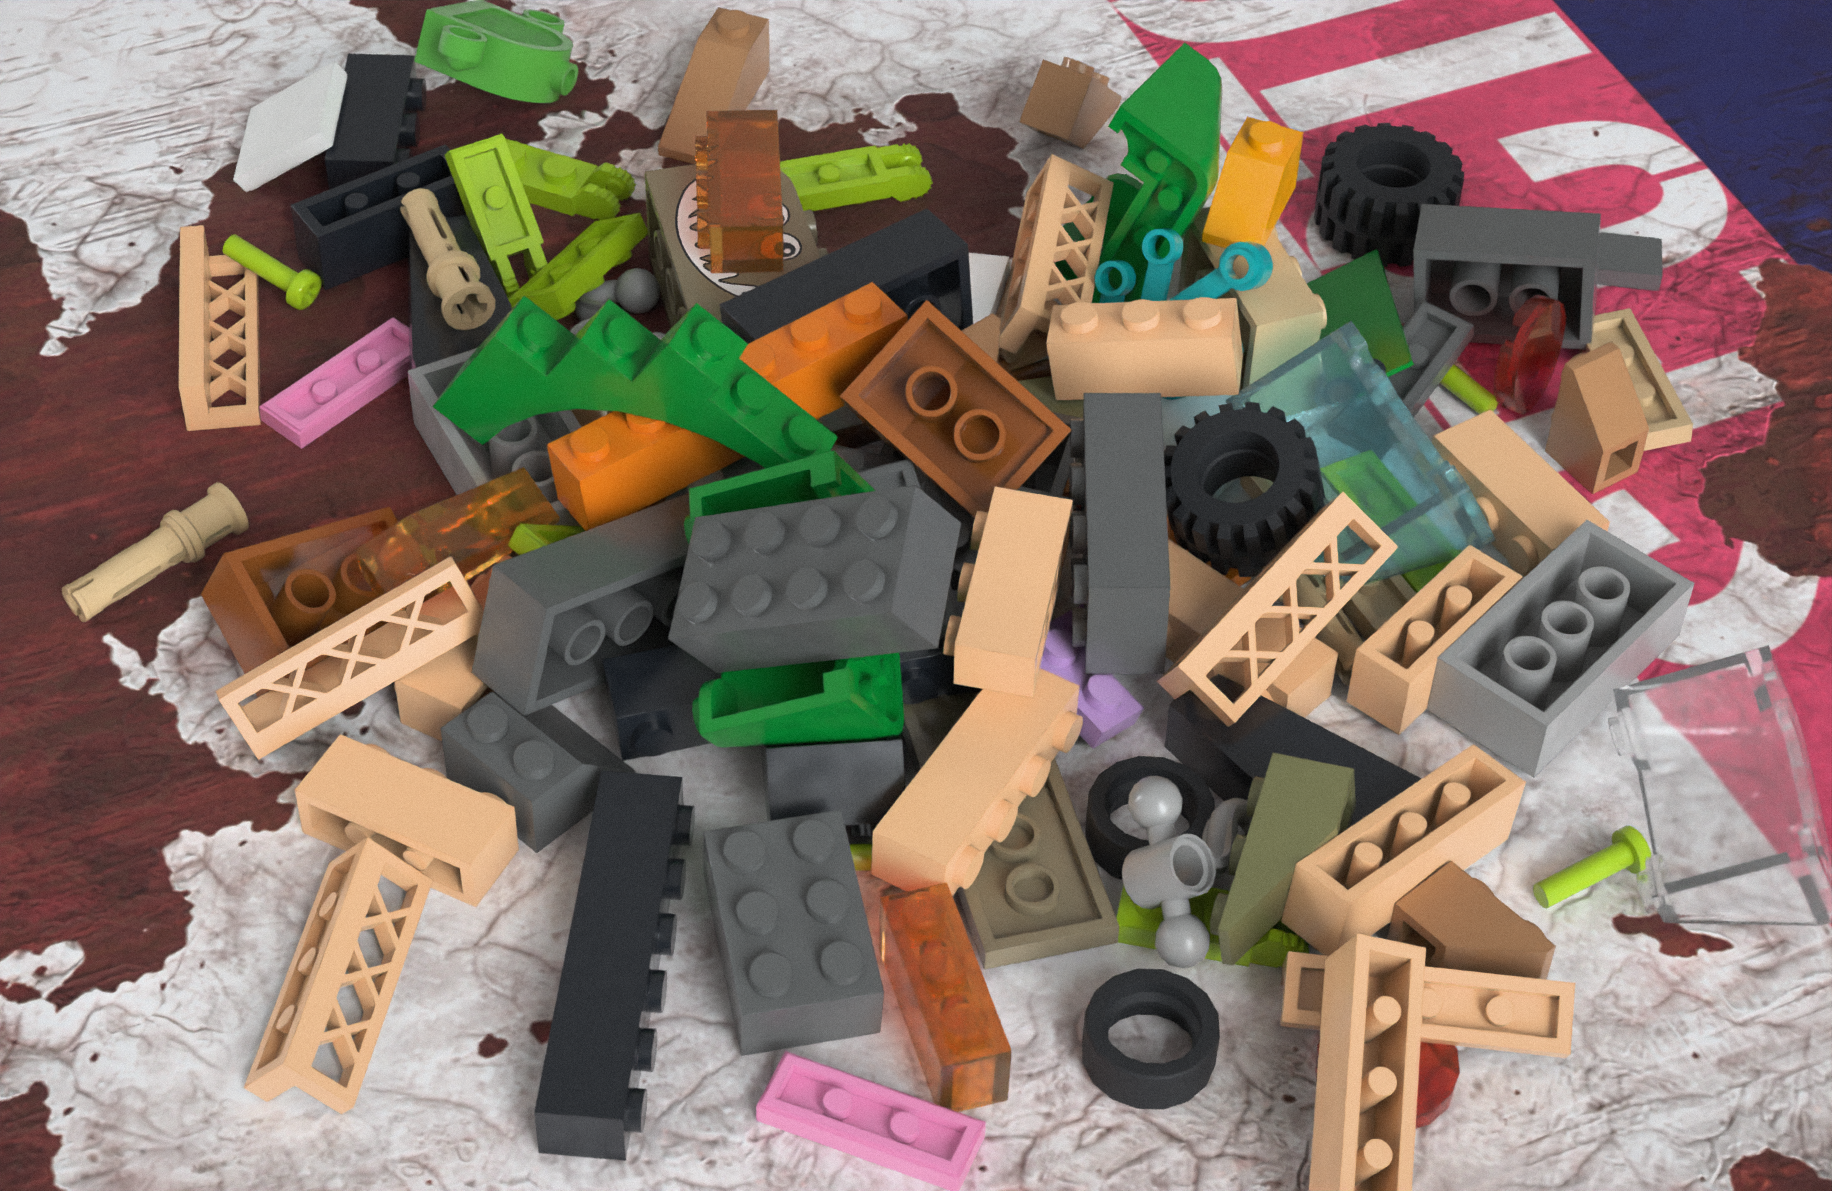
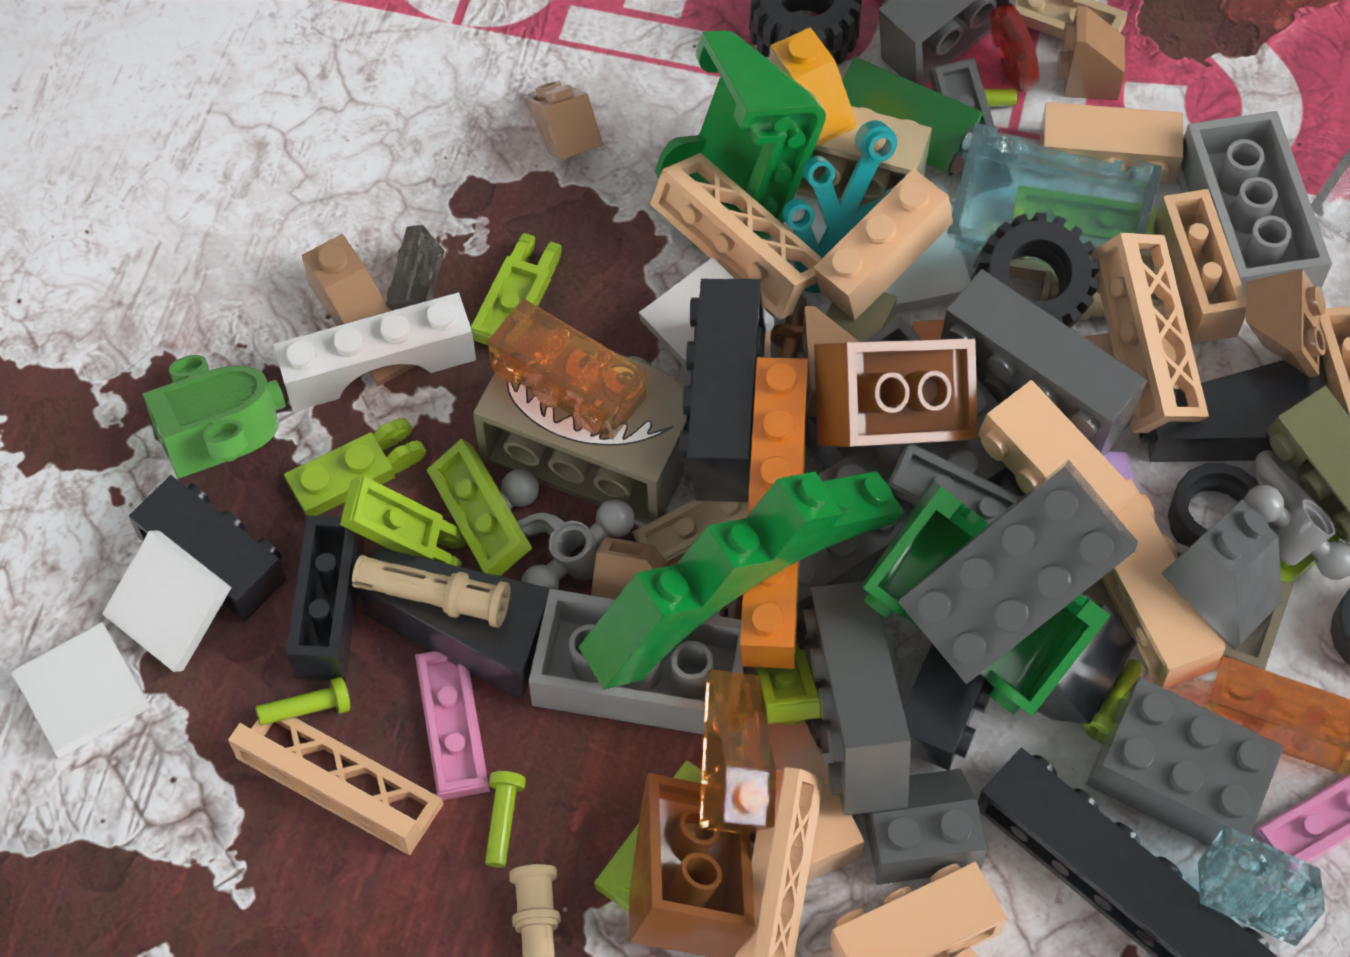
camera: 50 degrees left, 15 degrees up
none -> white tile [11,622,151,759]
none -> white arch [273,292,476,412]
none -> clear smoke plate [386,225,445,311]
none -> lime piece [485,771,526,868]
none -> dark grey slope [1161,499,1282,650]
none -> clear light blue brick [1198,825,1325,947]
none -> medium nougat slope [1246,269,1326,377]

